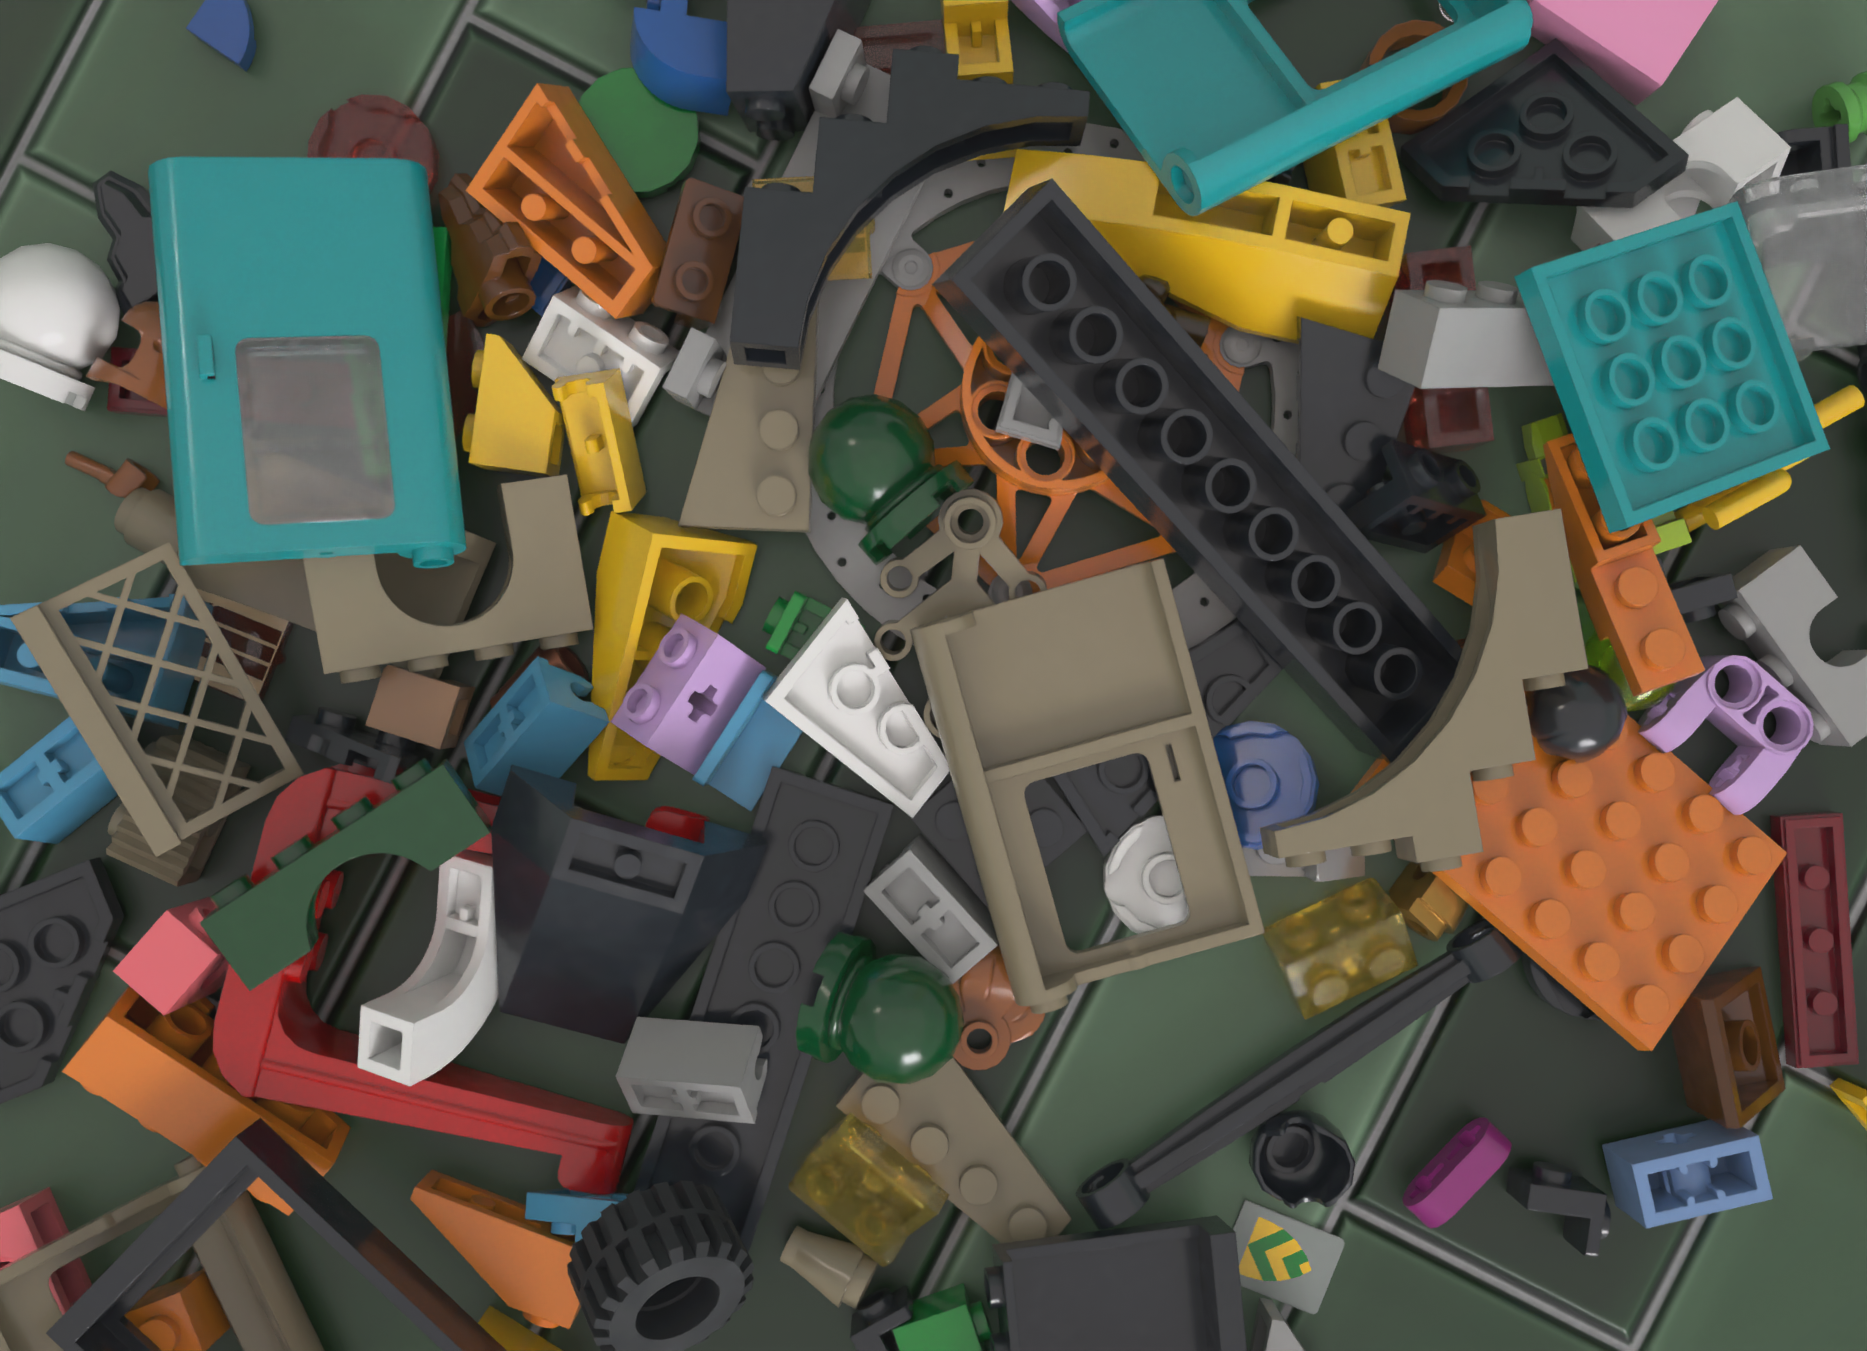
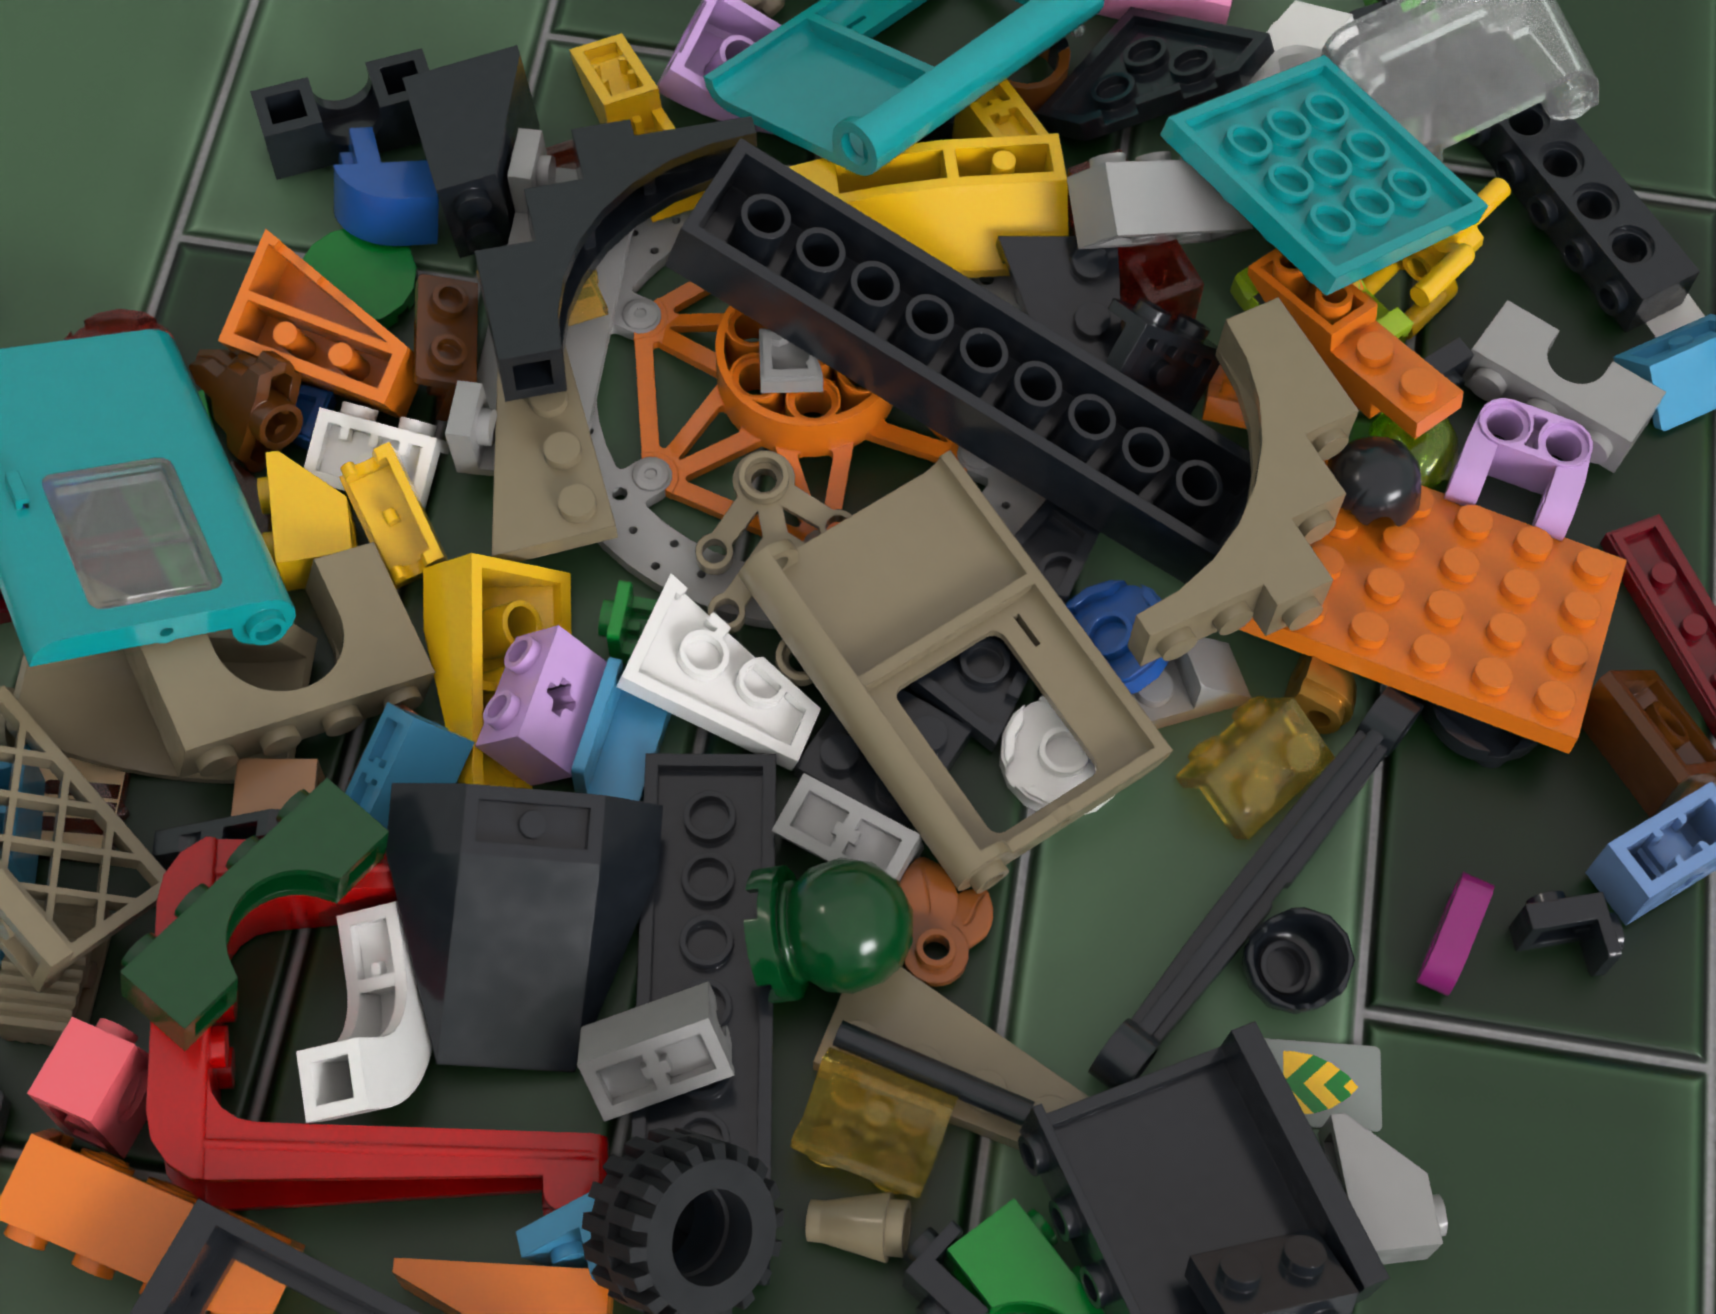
camera: 20 degrees left, 25 degrees down
dark green tile [807,394,974,565] -> none
none -> black bar [833,1020,1035,1126]

